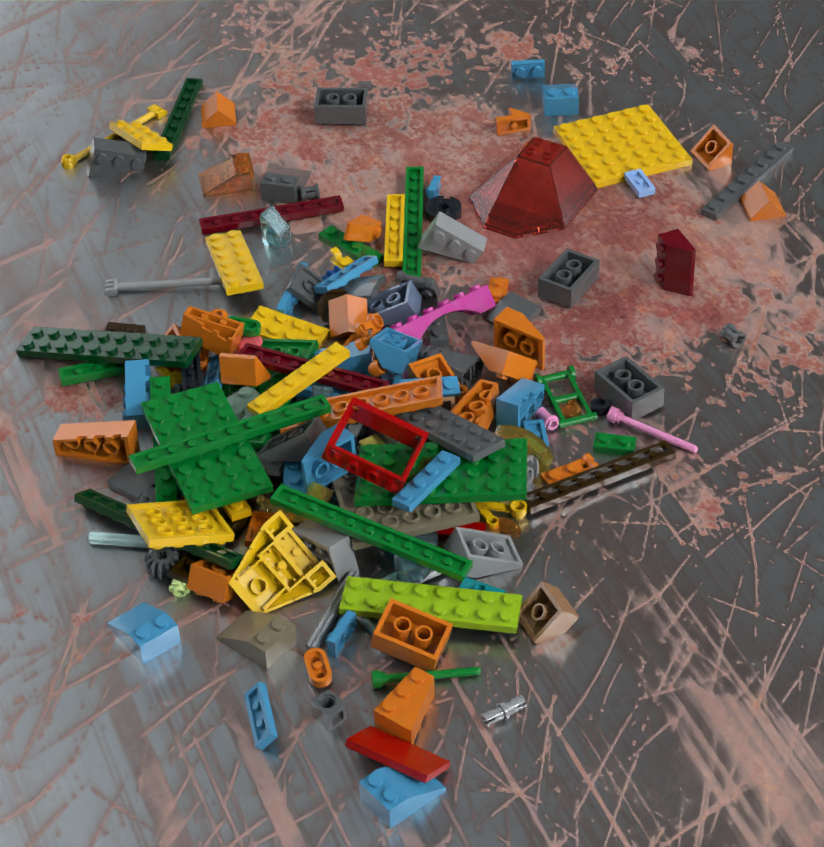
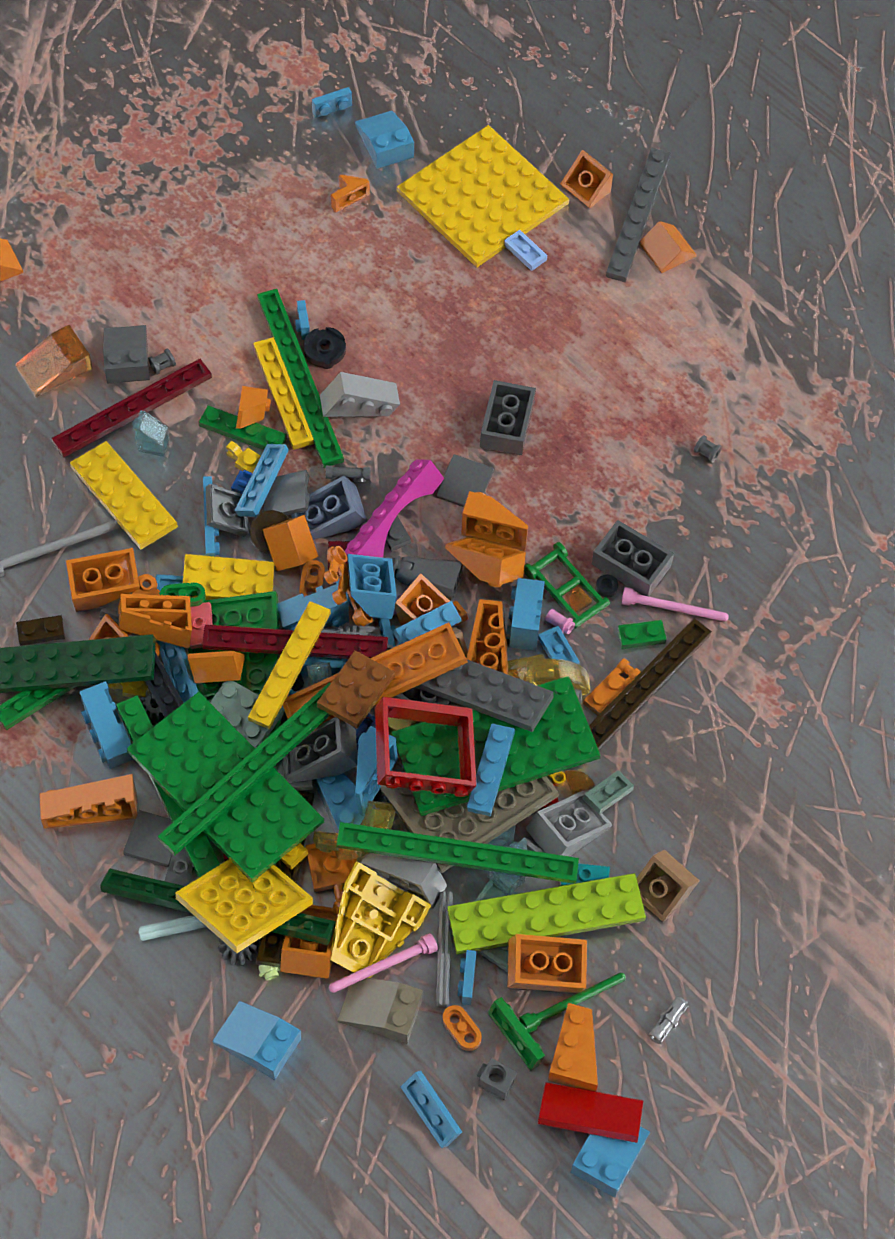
camera: 25 degrees left, 20 degrees up
dark grey brick [314,87,369,125] -> none
clear red windscreen [469,137,598,239] -> none
orange plate [489,277,509,305] -> none
dark red slope [654,229,696,296] -> none
none -> orange slope [66,548,140,612]
none -> dark orange plate [317,651,395,729]
none -> bright pink piece [329,933,438,993]
none -> green plate [487,997,546,1071]
none -> sand green plate [583,770,634,814]

